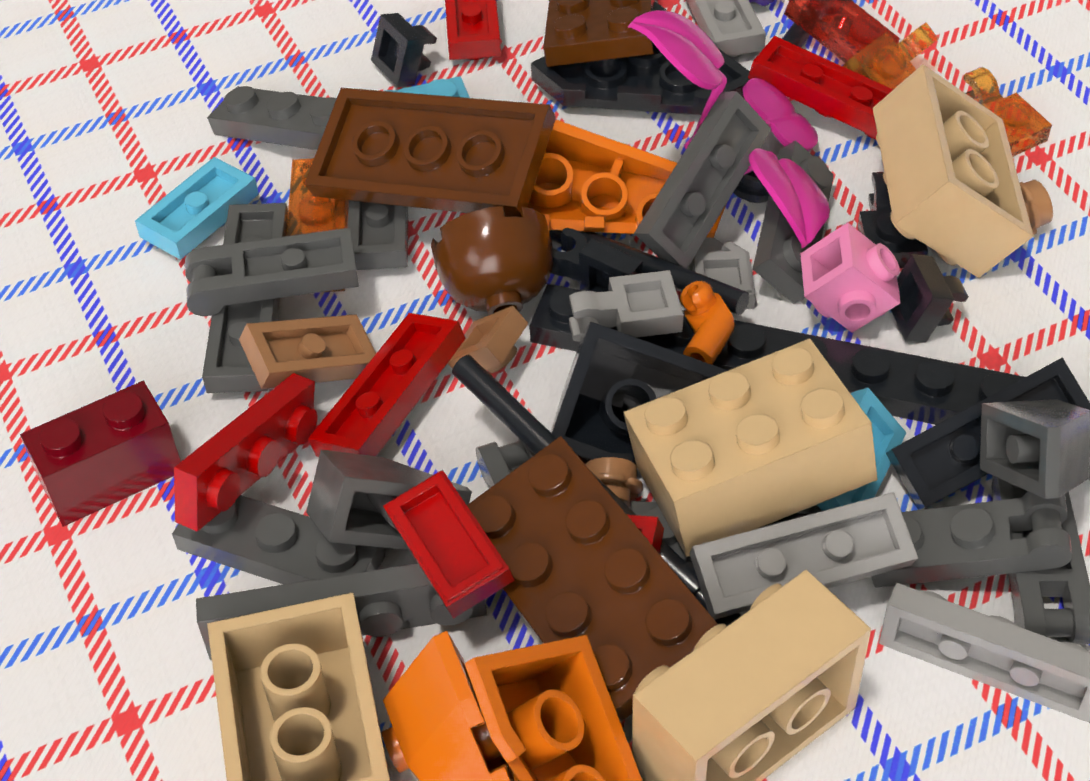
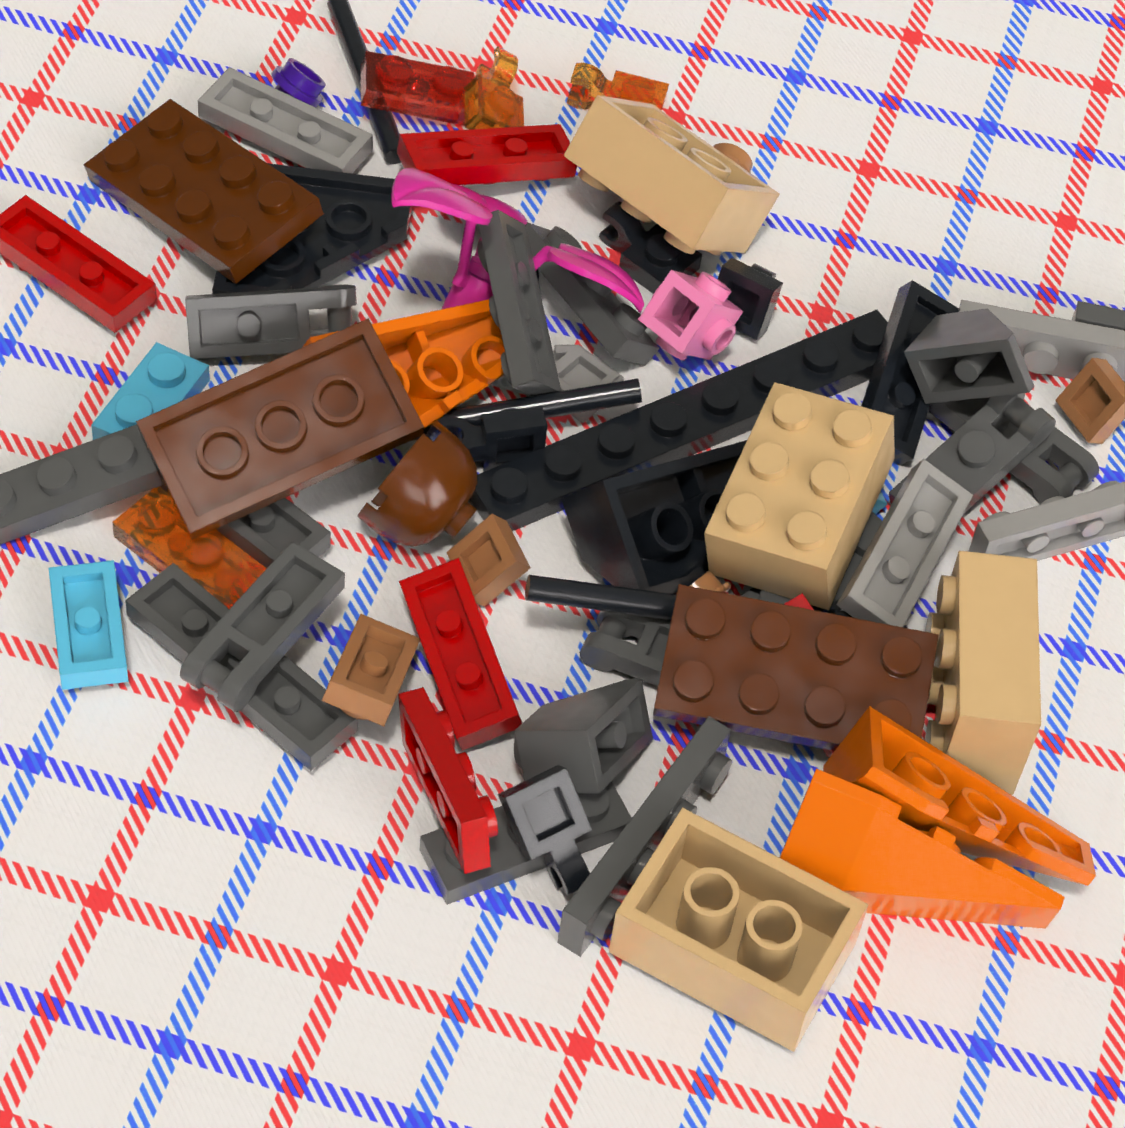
camera: 55 degrees left, 5 degrees up
dark red brick [20,380,181,527] -> none
black tile [371,13,437,87] -> none
red tile [383,470,515,619] -> none
light grey plate [569,270,684,342] -> none
orange arm [680,281,735,365] -> none
none -> dark grey plate [185,284,357,359]
none -> plate [497,765,592,895]

